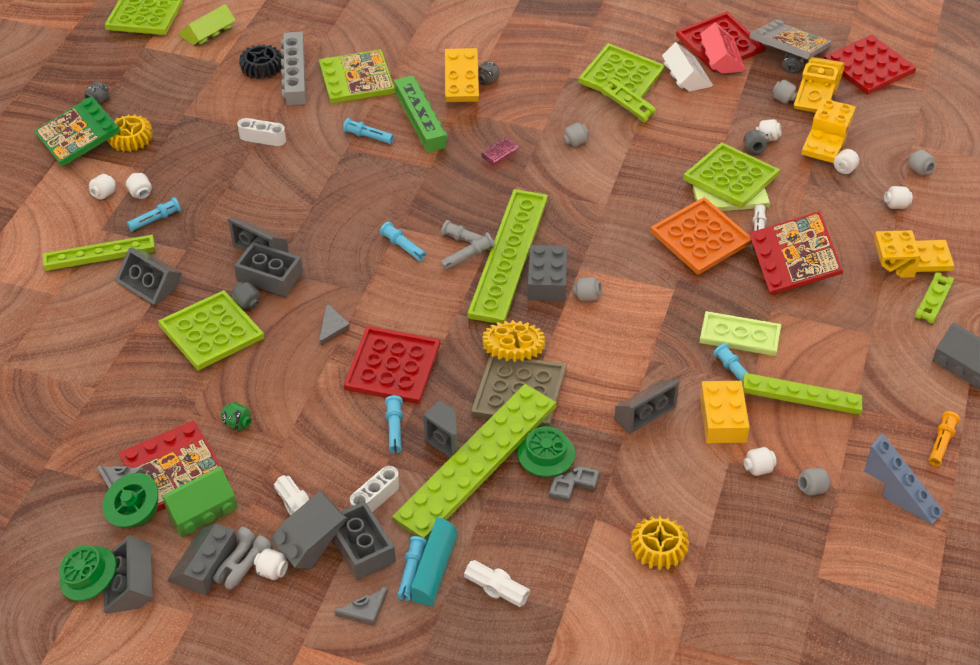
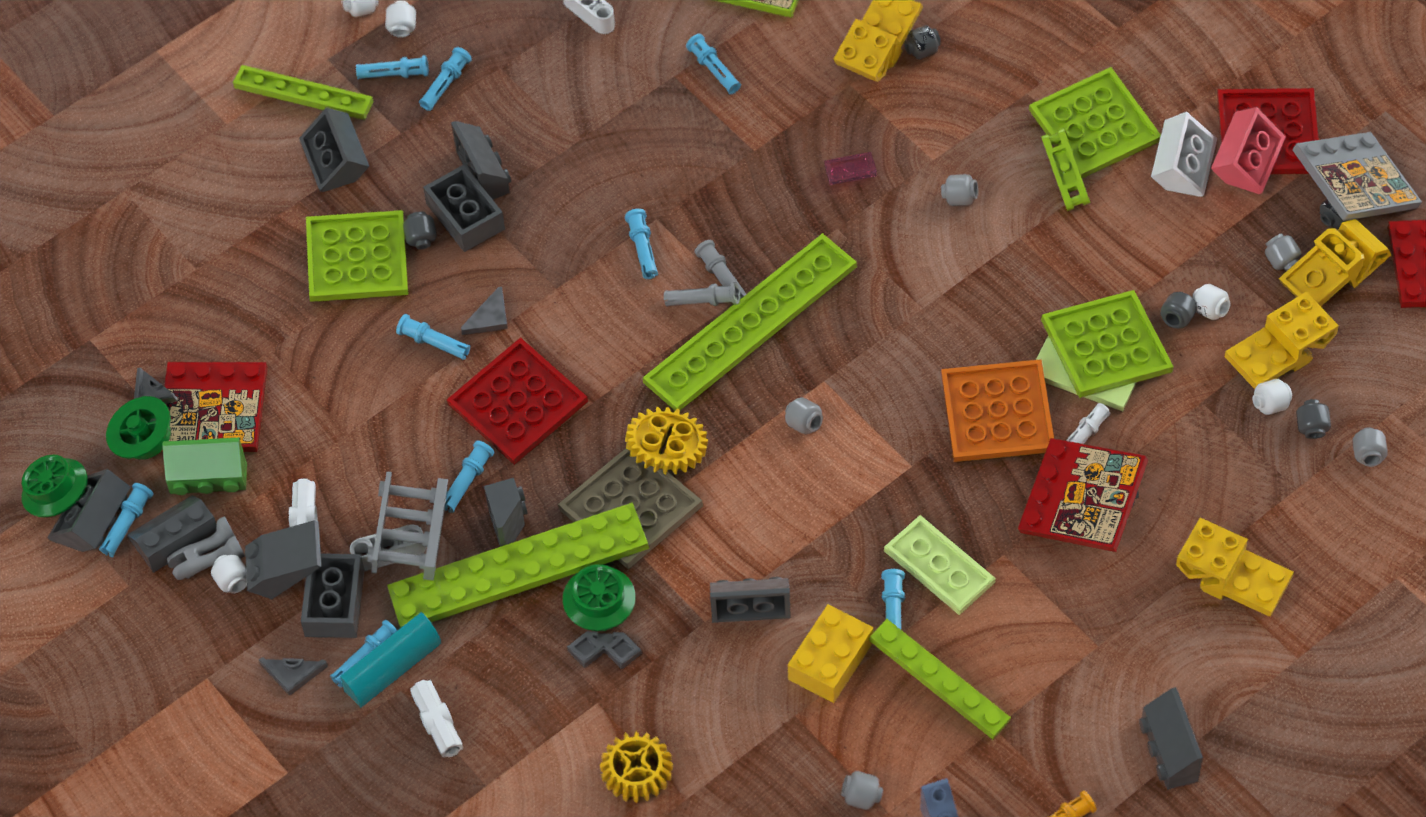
camera: 35 degrees right, 10 degrees up
green head [221,402,252,432] -> none
bright green brick [394,75,448,153] -> none
dark grey brick [528,245,567,301] -> none
white head [744,447,776,476] -> none
white head [884,186,913,209] -> none
lime plate [915,272,955,324] -> none
none -> medium azure pin [99,483,154,557]
none -> light grey fence [367,472,448,581]
none -> medium azure pin [396,314,470,360]
none -> medium azure pin [419,47,472,111]
none -> dark grey head [1296,399,1331,439]

